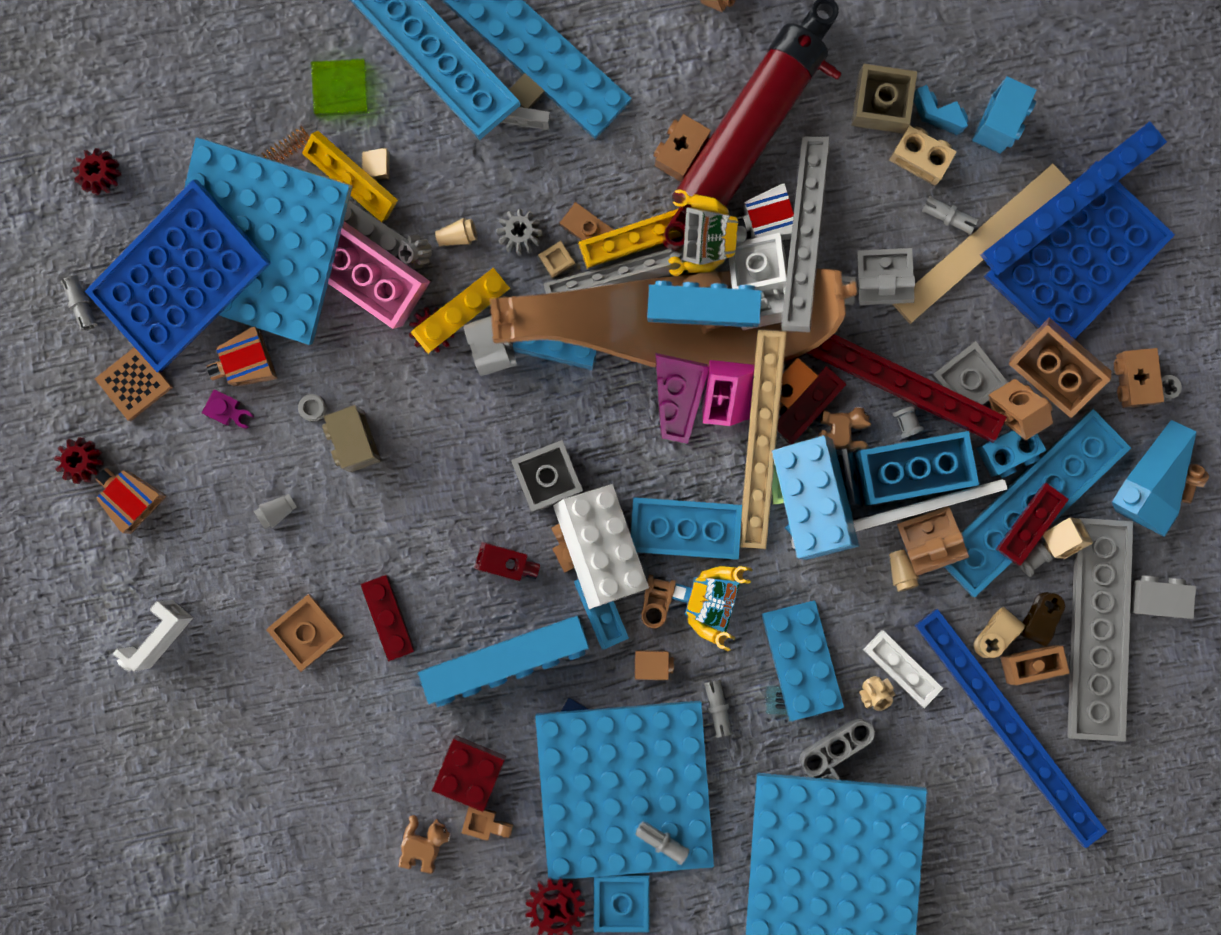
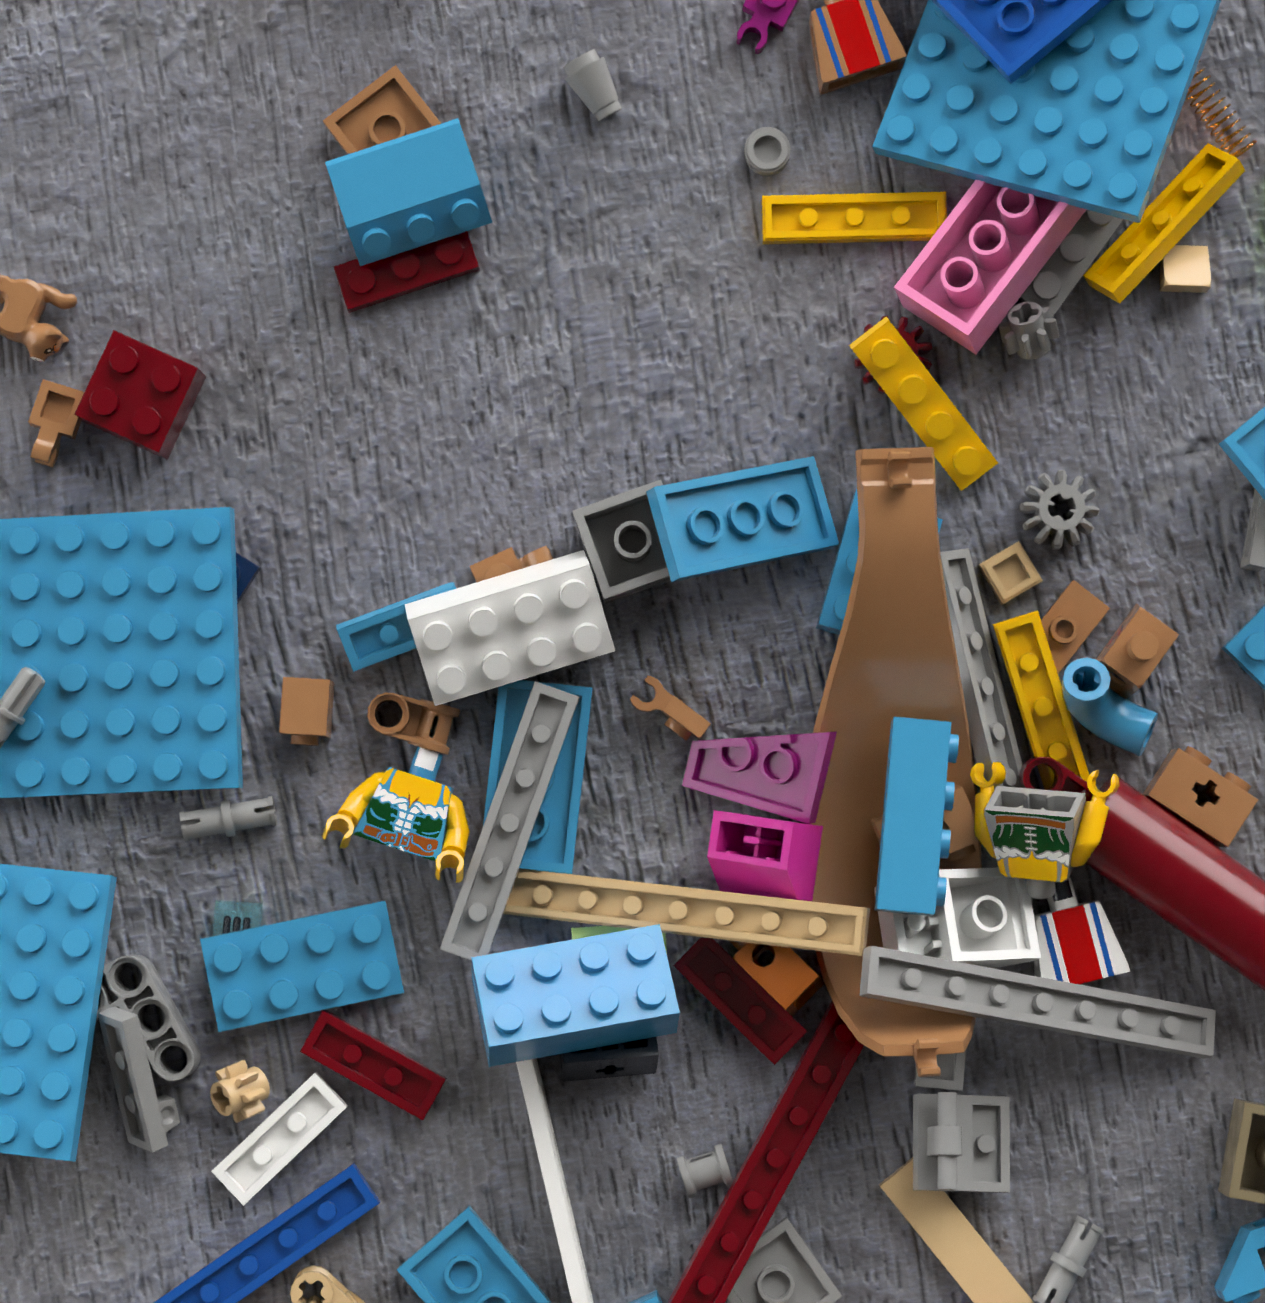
camera: 100 degrees right, 0 degrees up
dark tan brick [322,405,382,472] -> none
dark azure brick [418,615,589,707] -> none
tan cone [435,218,477,246] -> none
light grey brick [464,316,517,376] -> none
dark red torso [474,542,540,581] -> none
medium nougat animal [819,407,872,451] -> none
dark azure brick [855,431,979,506] -> none
tan brick [889,125,957,186] -> none
tan cone [889,550,919,592] -> none
medium nougat plate [897,506,969,576] -> none
none -> light grey hinge [98,1006,180,1153]
none -> dark red plate [300,1010,447,1120]
none -> dark azure slope [325,118,493,266]
none -> light grey plate [440,681,580,960]
none -> medium nougat plate [630,676,711,741]
none -> dark azure plate [646,456,839,582]
none -> yellow tile [762,192,947,244]
none -> dark azure cylinder [1062,658,1158,756]
none -> medium nougat torso [1096,603,1179,699]

